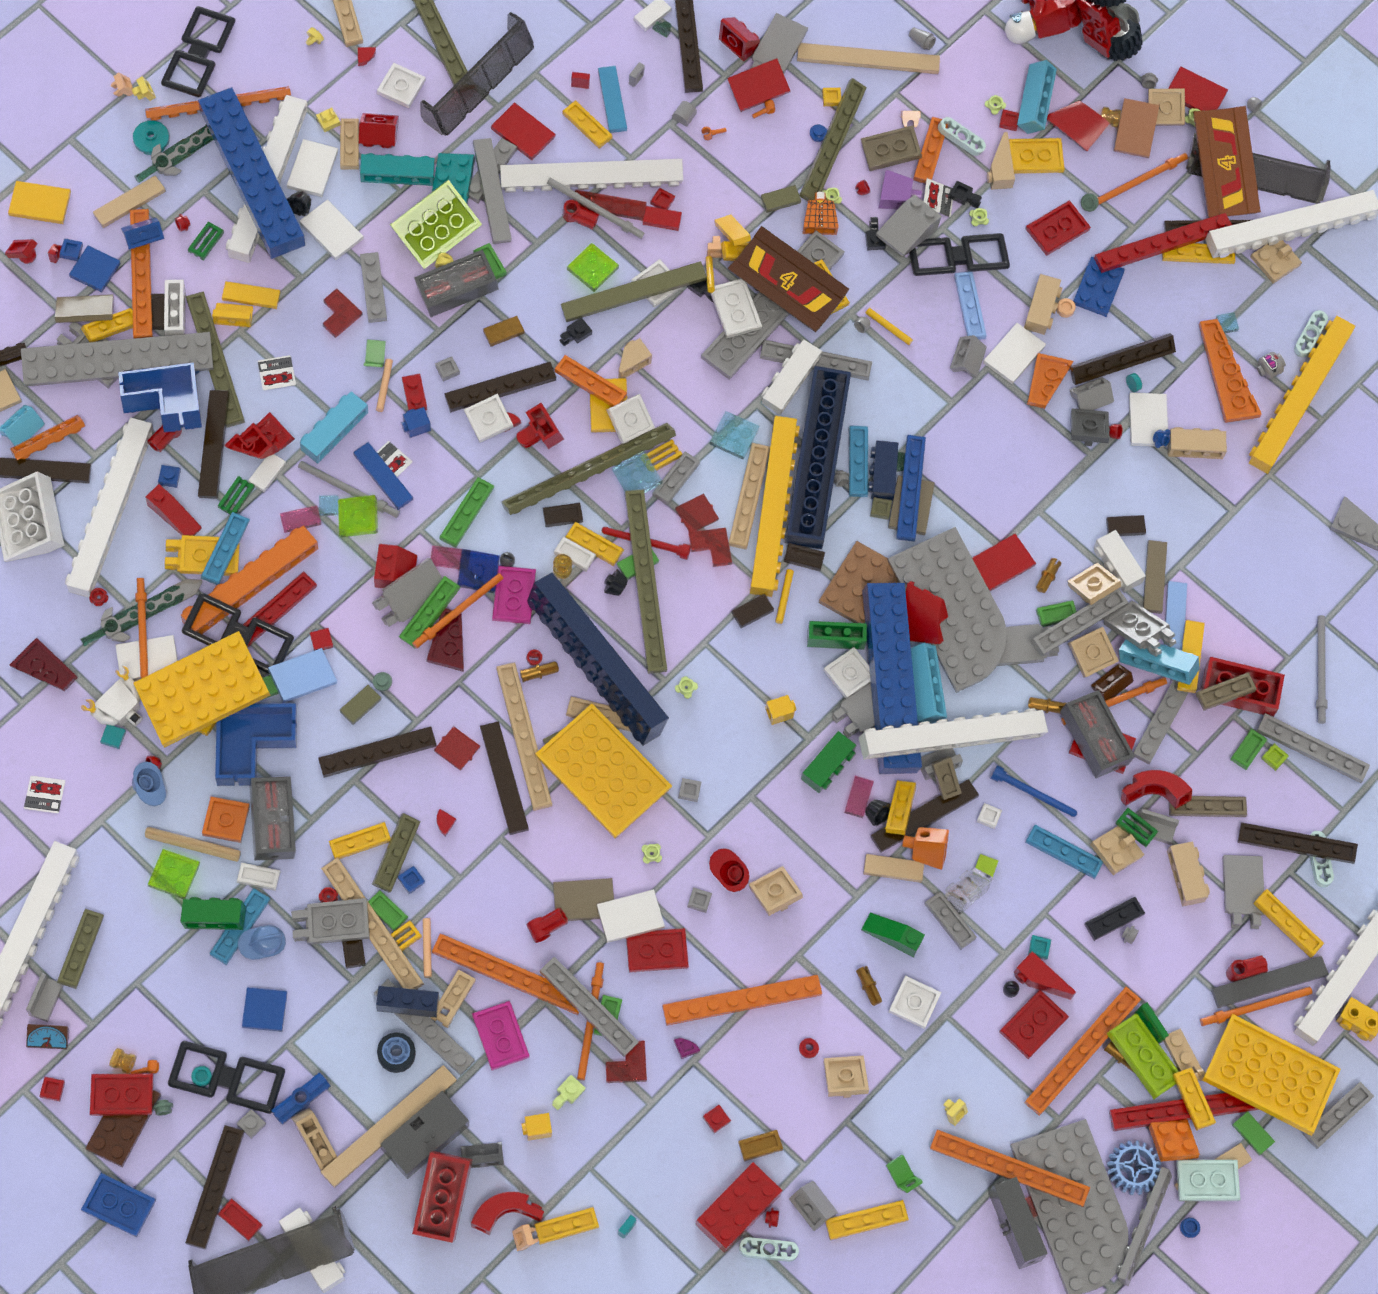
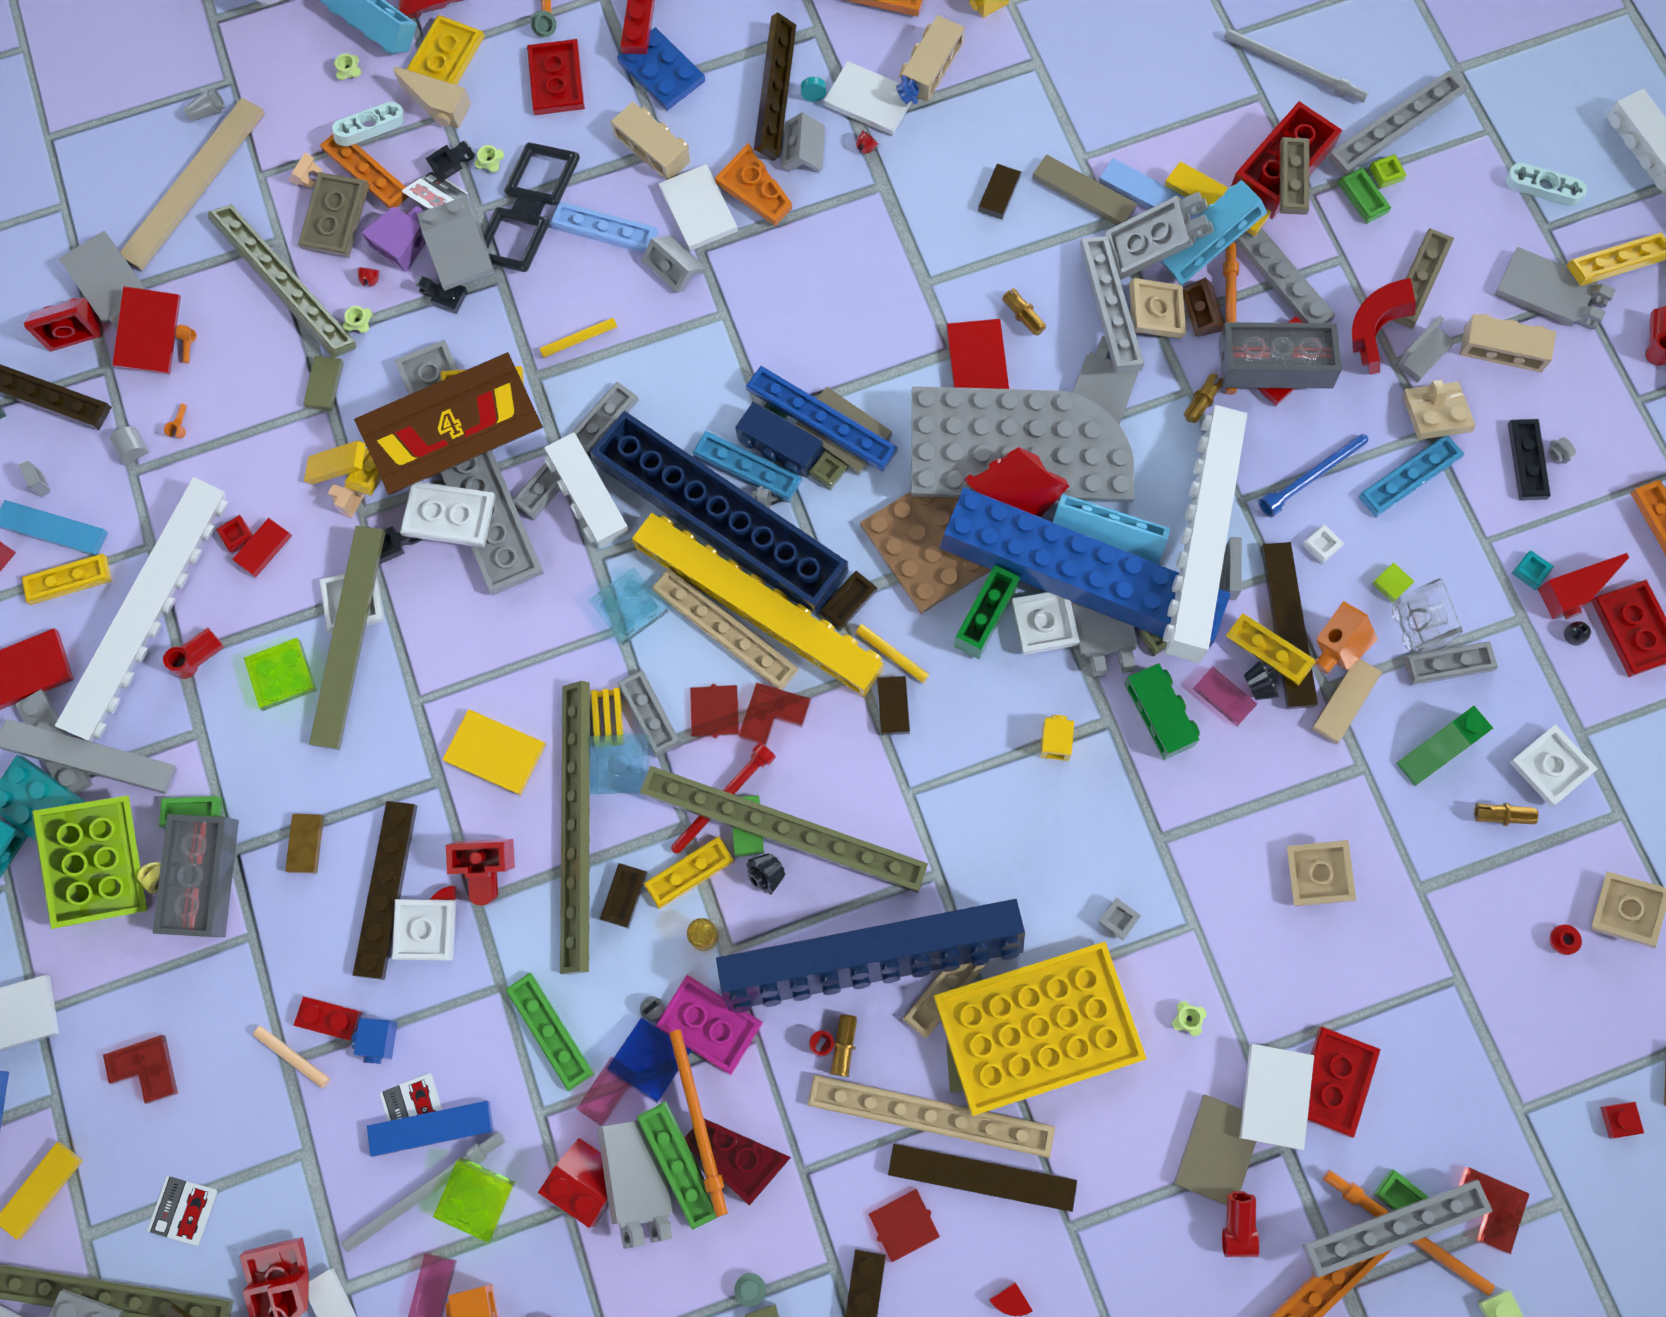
camera: 50 degrees left, 5 degrees up
yellow panel [212,303,253,328] -> none
medium azure brick [300,392,368,464] -> none
clear light blue tile [319,496,339,516] -> none
light grey plate [360,252,387,323] -> none
bright green bracket [363,339,386,367] -> none
light grey tile [435,356,460,381] -> none
light grey bar [547,177,645,239] -> none
white tile [554,536,596,572] -> none
orange plate [555,355,627,407] -> none
black plate [559,317,592,346] -> none
clear red tile [573,190,647,221] -> none
white tile [607,394,655,444] -> none
tan slope [618,338,652,378] -> none
orange plate [662,975,822,1026] -> none
magenta tile [674,1038,700,1059] -> none
yellowish green plate [675,676,698,699] -> none
light grey tile [687,887,712,913] -> none
yellow bar [705,256,715,293] -> none
red piece [709,848,750,892] -> none
orange torso [802,192,839,235] -> none
blue plate [809,124,827,142] -> none
yellow tile [822,87,841,107] -> none
light grey hinge [854,317,870,333] -> none
dark tan plate [931,756,962,800] -> none
red tile [999,109,1019,131] -> none
bright green tile [1036,600,1077,627] -> none
light nougat tile [1056,298,1076,318] -> none
tan hinge [1068,562,1121,605] -> none
dark grey hinge [1070,408,1110,446] -> none
white brick [1094,530,1146,593] -> none
green tile [1115,808,1159,847] -> none
dark brown tile [1238,823,1358,864] -> none

